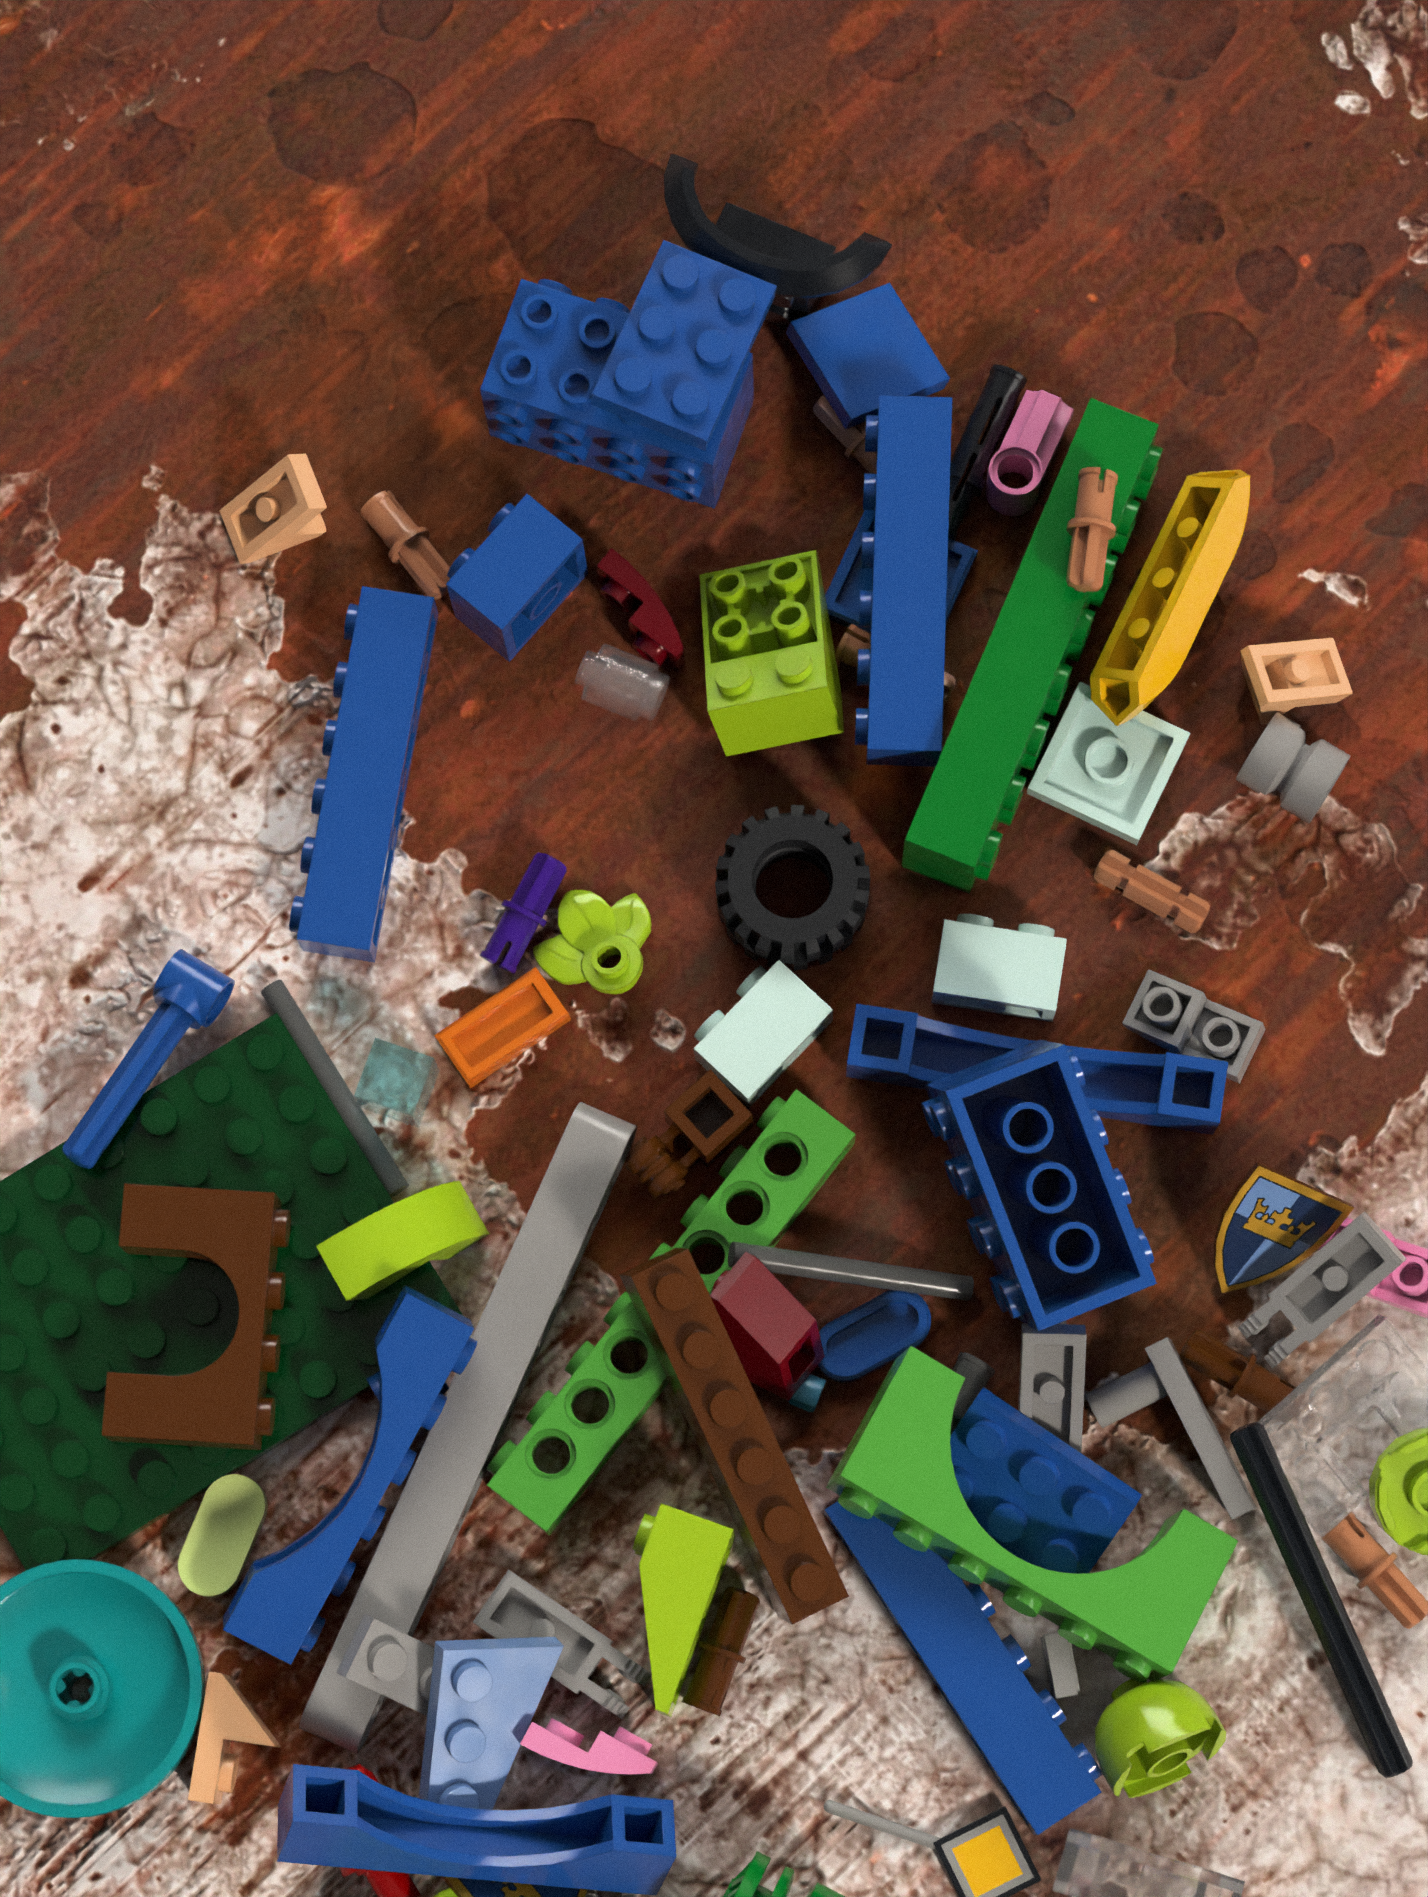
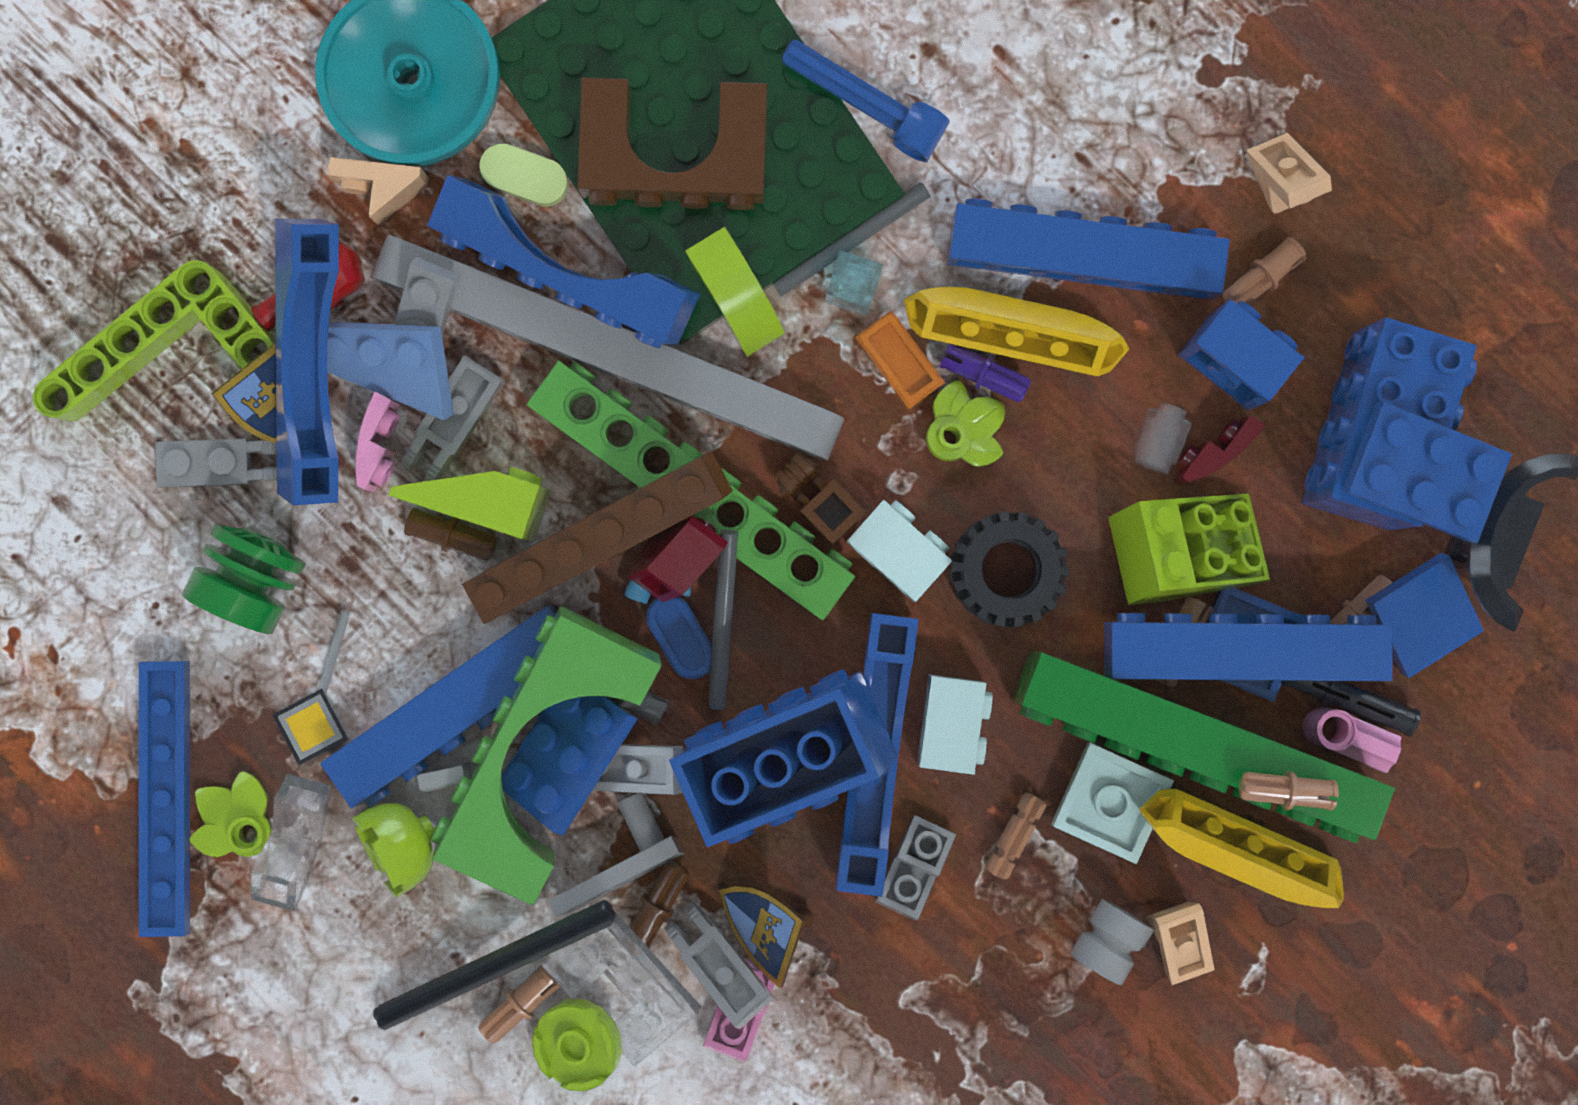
camera: 85 degrees right, 10 degrees up
none -> yellow brick [903,287,1129,376]

